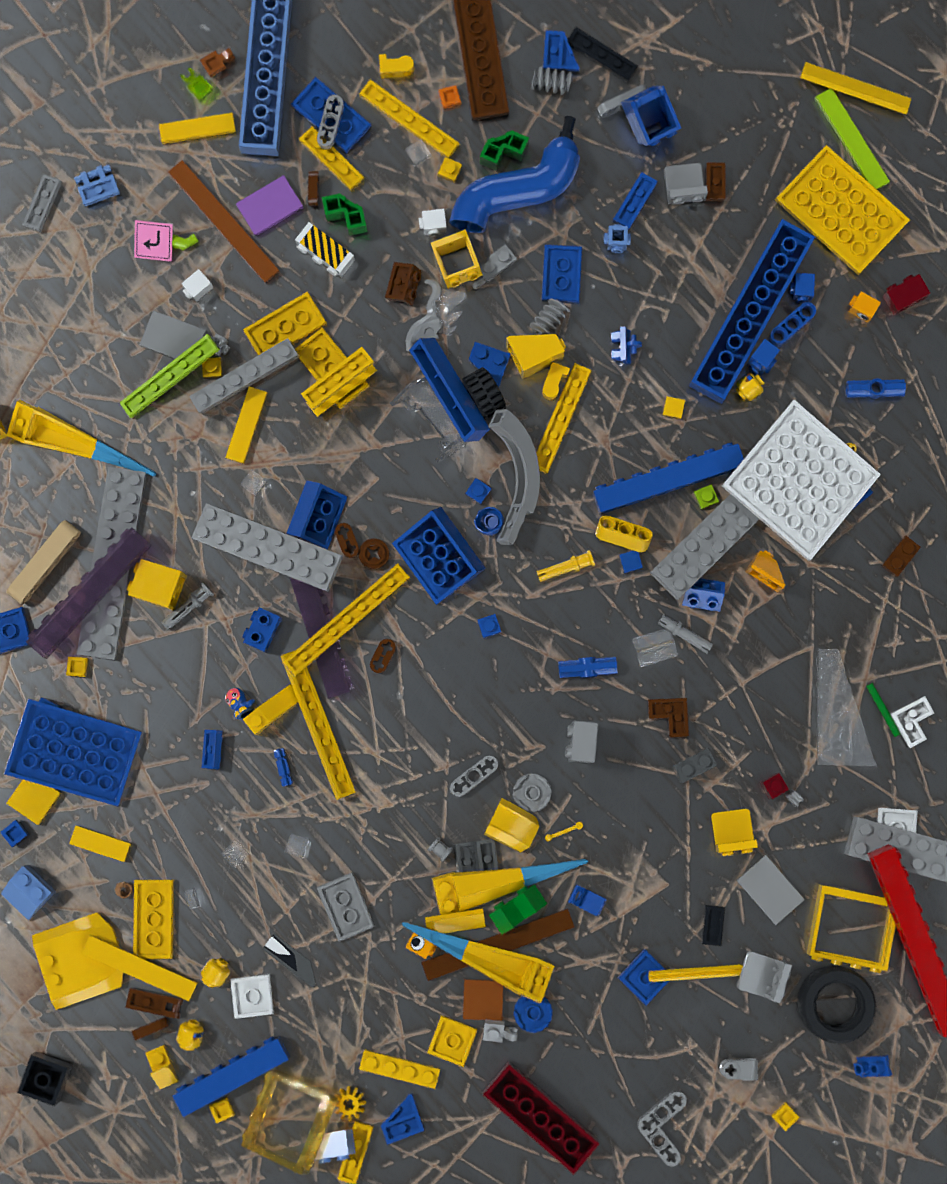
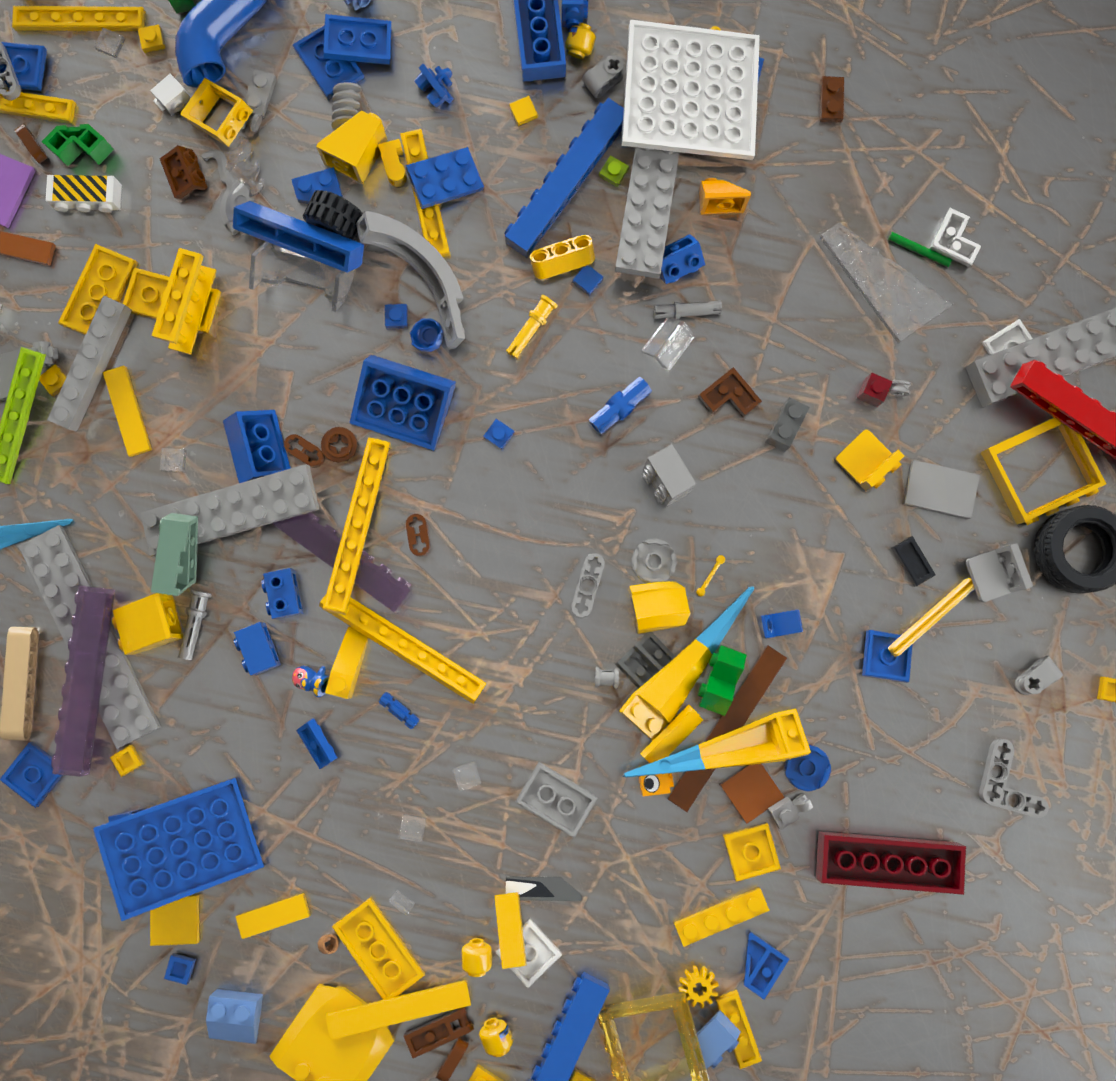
camera: 40 degrees left, 0 degrees up
none -> sand green wedge [151,513,198,596]
none -> blue brick [234,622,281,676]
none -> blue plate [324,14,391,65]
none -> blue plate [406,147,484,209]
none -> yellow tile [494,892,527,969]
none -> light grey piece [582,55,623,98]

